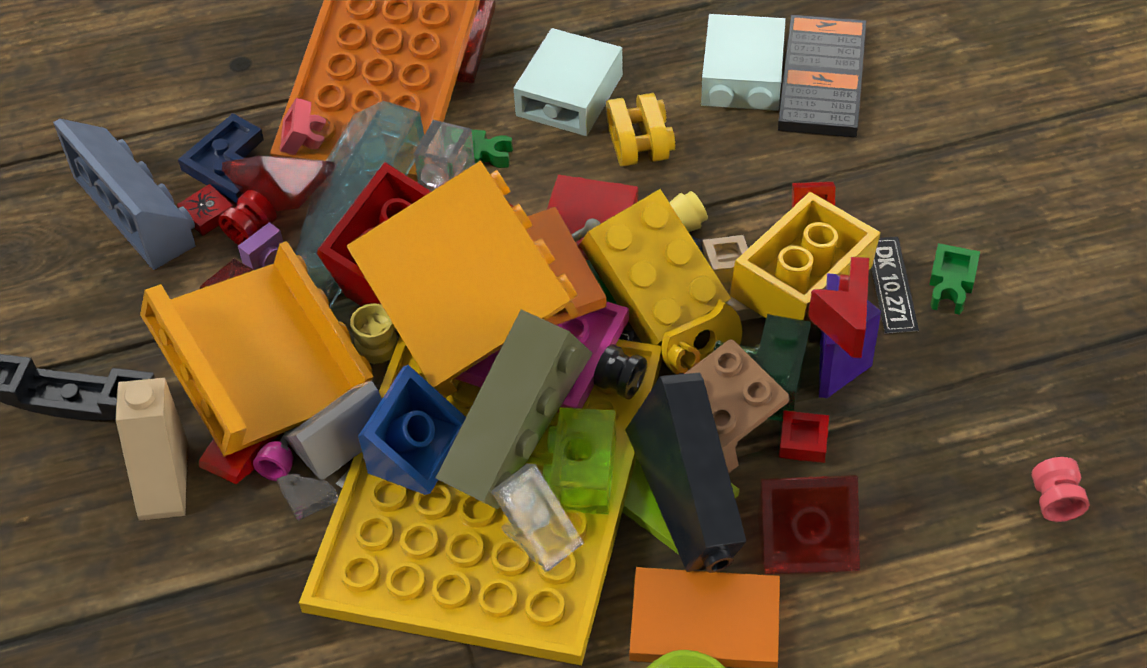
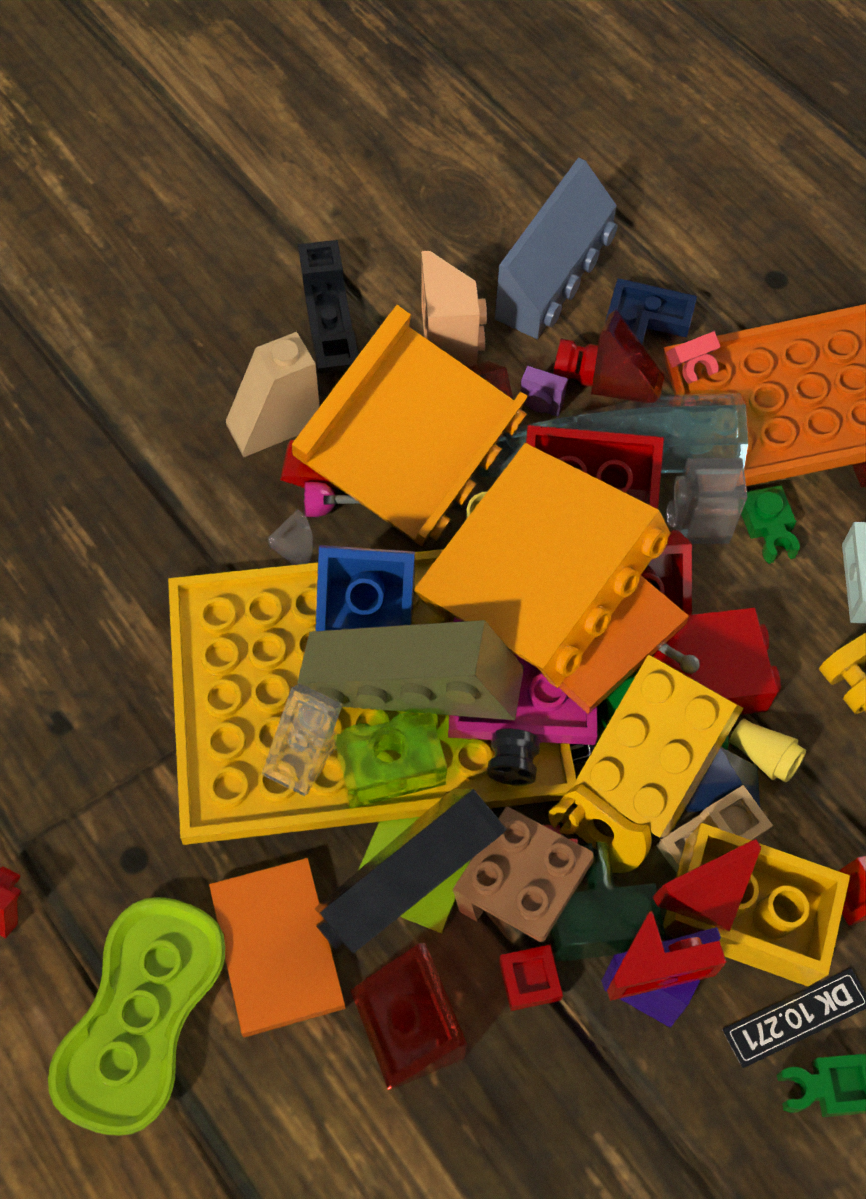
camera: 65 degrees right, 10 degrees up
red tile [177,184,234,236] -> none
light grey slope [283,381,382,481] -> none
none -> light nougat slope [421,251,487,369]
none -> red slope [653,839,761,932]

